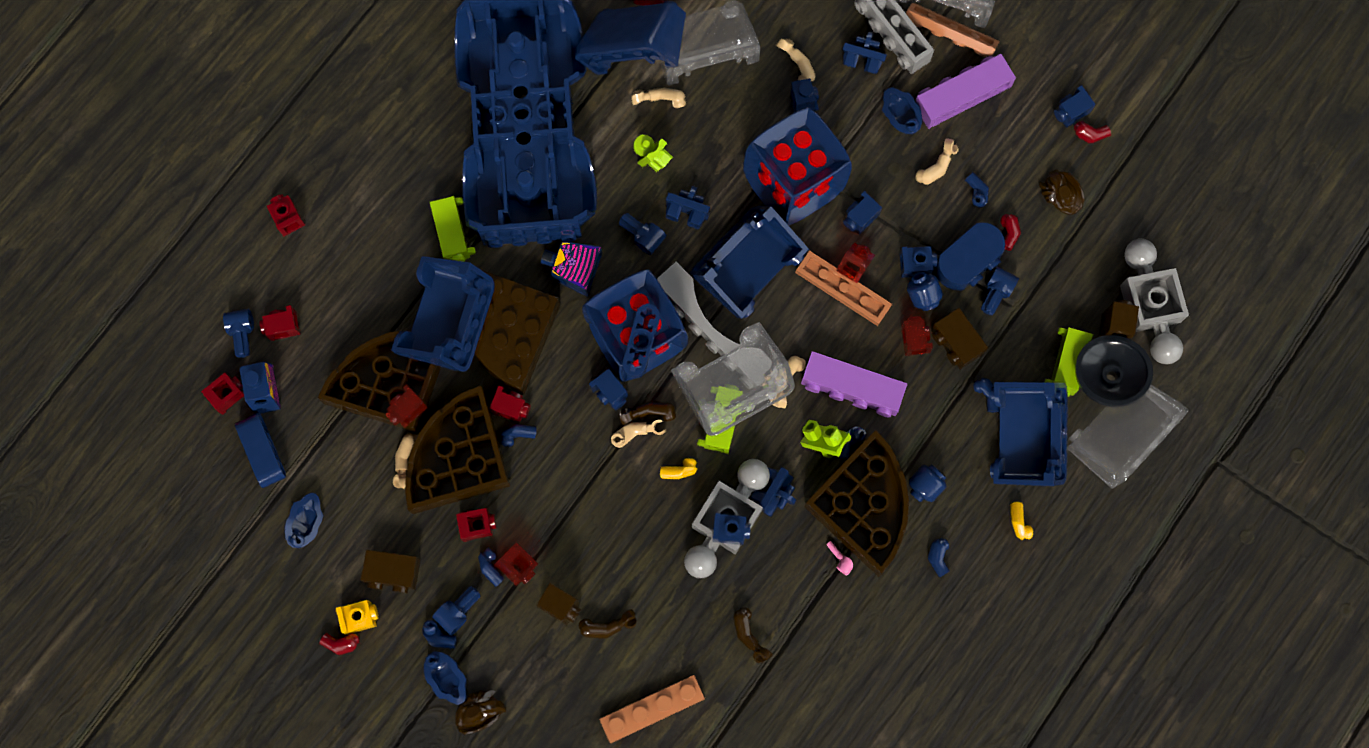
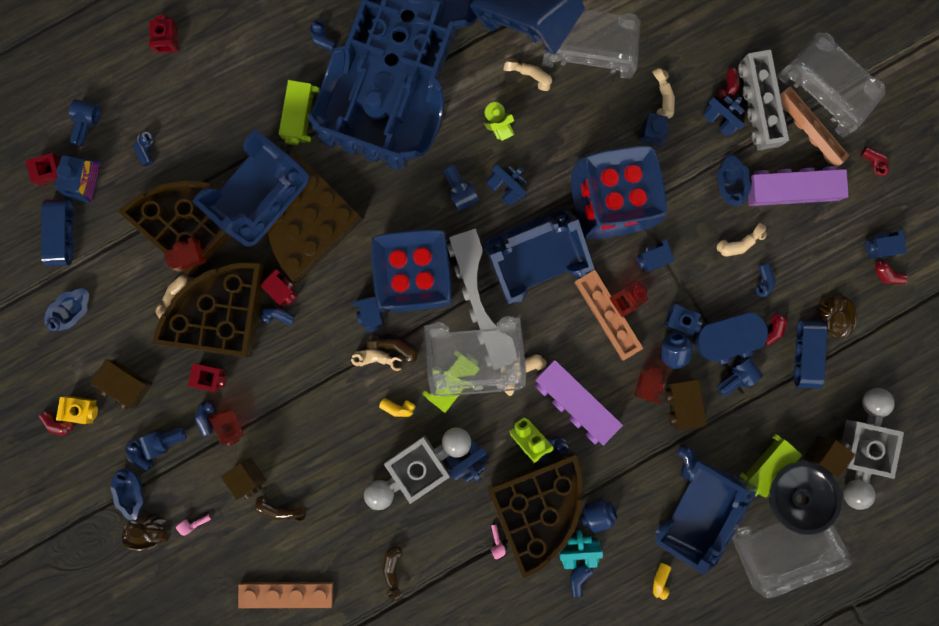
camera: 25 degrees right, 10 degrees up
dark red brick [259,305,301,341] -> none
torso [541,242,602,297] -> none
dark blue beam [623,304,660,378] -> none
dark blue brick [712,513,751,545] -> none
none -> dark blue arm [134,131,153,167]
none -> bright pink hand [176,514,211,535]
none -> dark blue arm [310,19,337,52]
none -> teal hips [559,530,603,569]
none -> dark red arm [717,68,740,102]
none -> dark blue beam [794,320,827,389]
none -> dark red arm [860,146,890,177]

